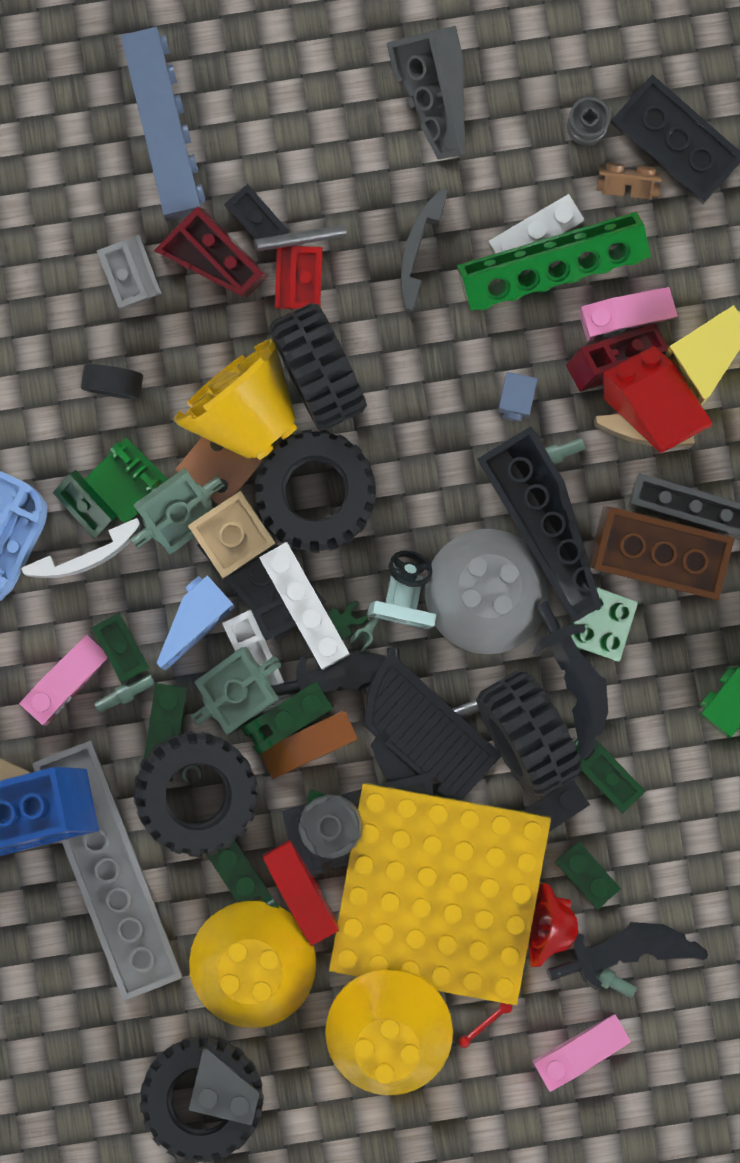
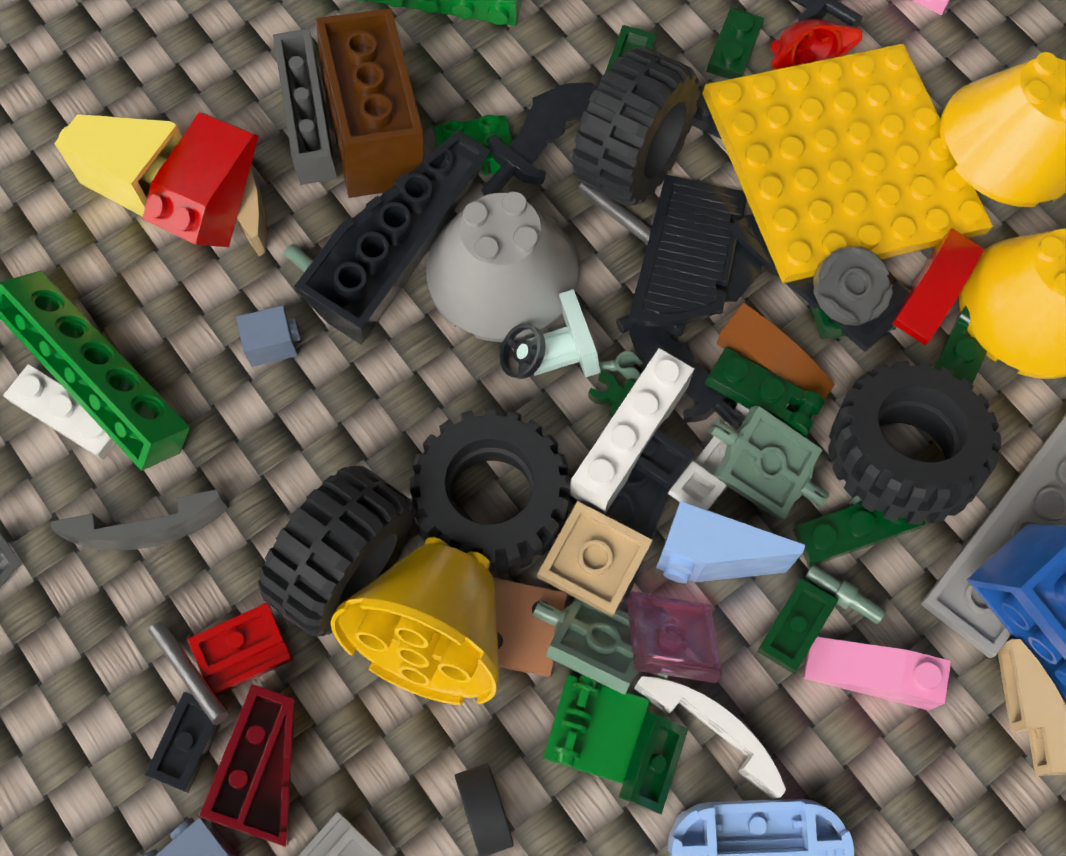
camera: 120 degrees left, 15 degrees down
red hinge [458,1003,512,1048] -> none
dark red slope [566,323,669,392] -> none
bright pink slope [579,287,678,342] -> none
none -> clear pink plate [627,591,722,683]

